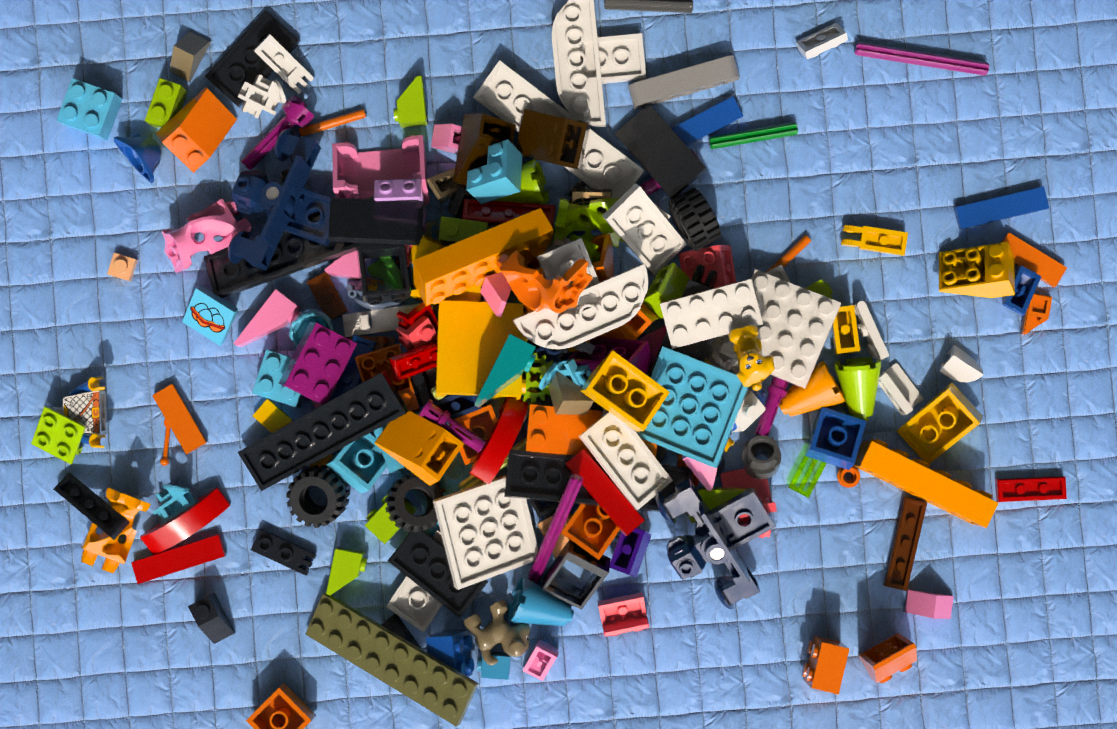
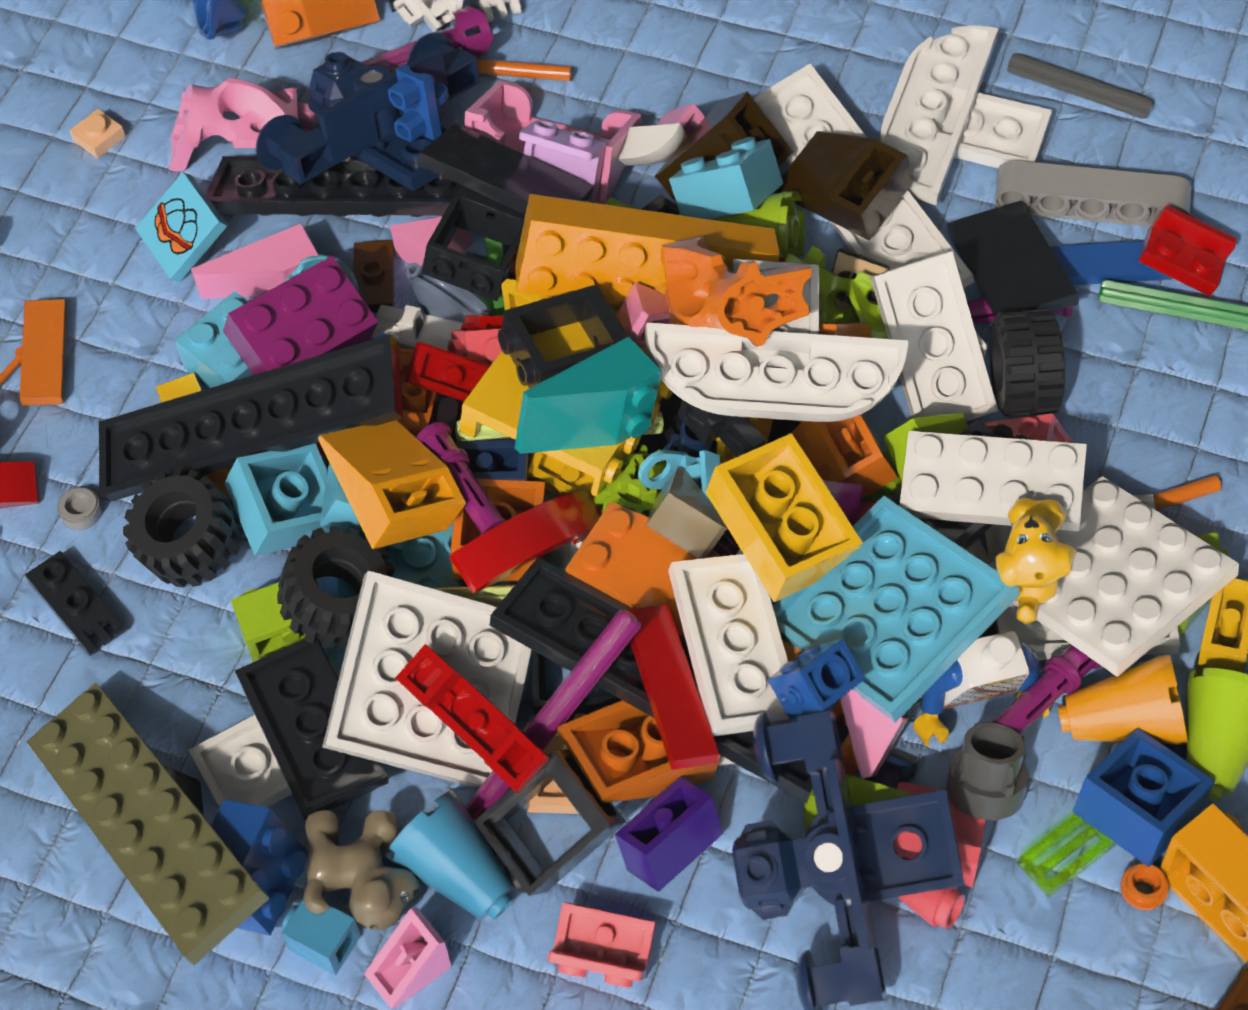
camera: 25 degrees right, 30 degrees down
lime slope [326,547,368,595] -> none
lime slope [393,76,428,128] -> none
dark tan slope [426,168,467,204] -> none
none -> light grey tile [57,487,102,530]
none -> blue hips [387,64,449,142]
none -> red slope [395,644,550,794]
none -> black window [498,285,629,389]
none -> white brick [618,123,685,165]
none -> blue head [767,638,866,719]
none -> red bracket [1138,206,1237,296]

